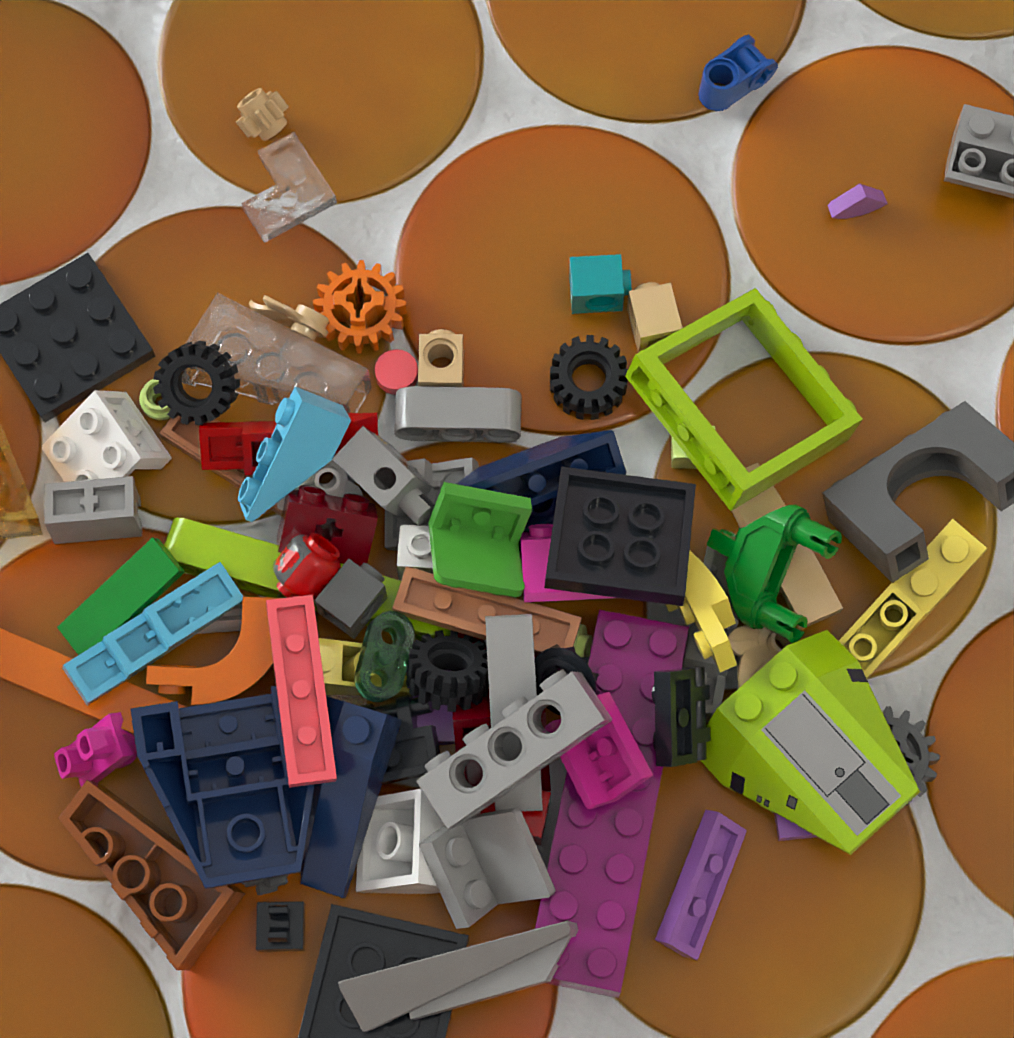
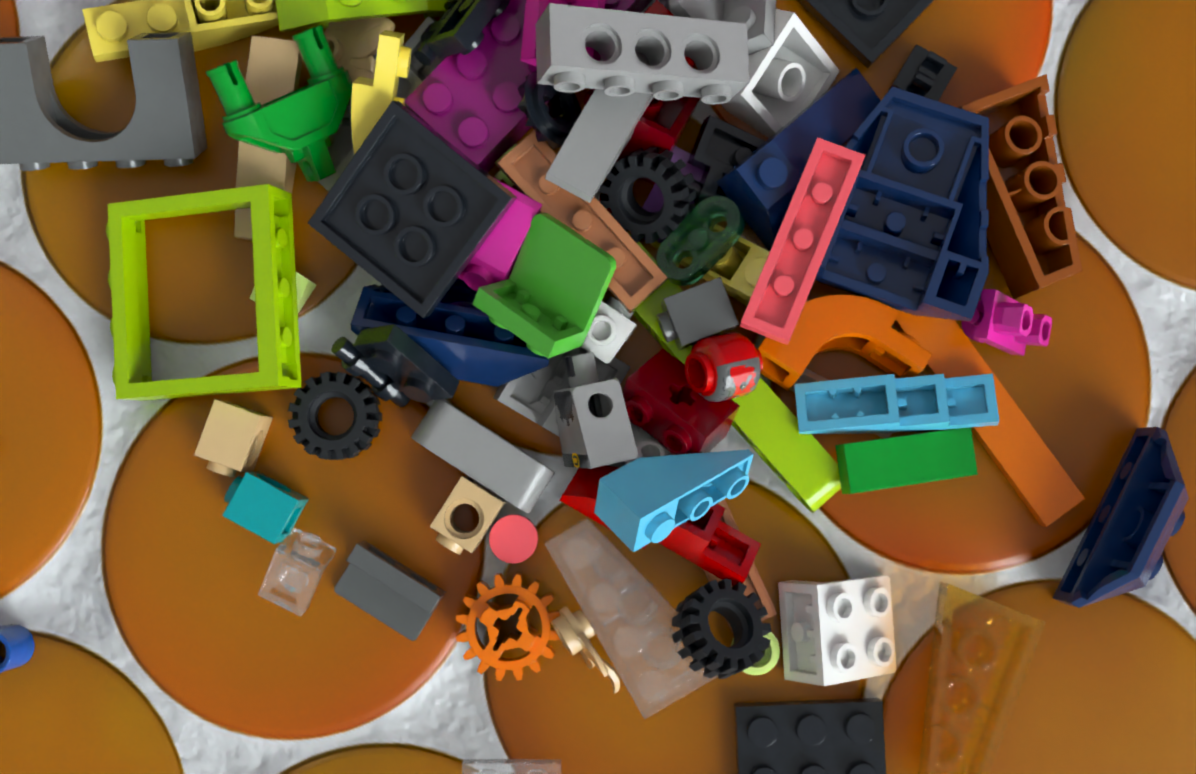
camera: 155 degrees left, 15 degrees up
light grey hinge [44,476,142,544] -> none
none -> clear bracket [258,529,337,617]
none -> black plate [331,324,460,407]
none -> dark grey panel [334,541,446,641]

